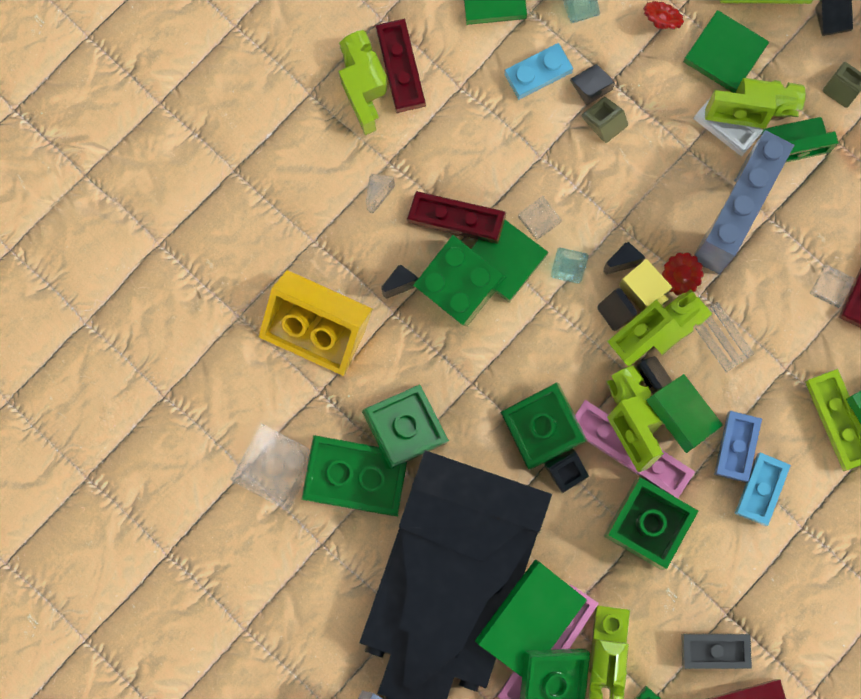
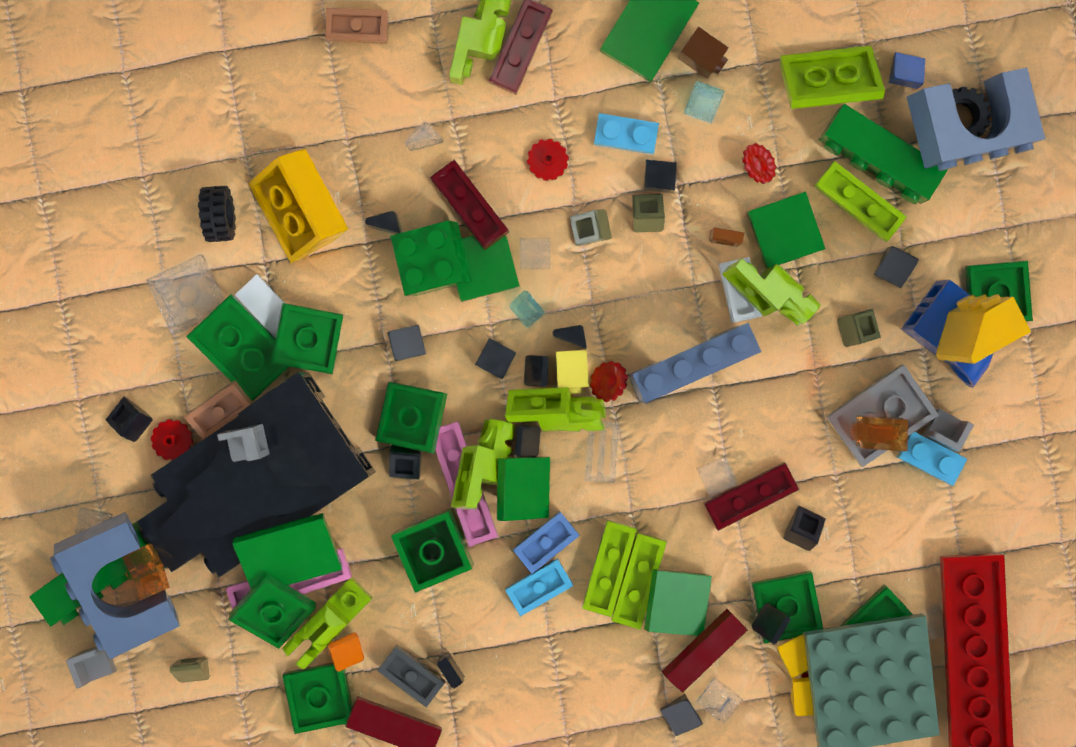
camera: 30 degrees right, 10 degrees up
green panel [761,117,839,163] -> none
none -> black slope [106,396,153,442]
none -> red piece [150,419,193,460]
none -> nougat plate [184,380,253,439]
none -> black tyre [198,186,236,242]
none -> light grey panel [217,424,270,462]
none -> white tile [235,274,285,338]
none -> nougat plate [325,8,389,44]
none -> orange slope [328,632,364,672]
none -> black slope [388,325,426,361]
none -> black tile [437,651,465,689]
none -> black slope [475,338,516,379]
none -> red piece [527,139,569,181]
none -> olive slope [570,209,612,246]
none -> lime plate [582,520,637,617]
none -> dark orange tile [709,227,745,247]

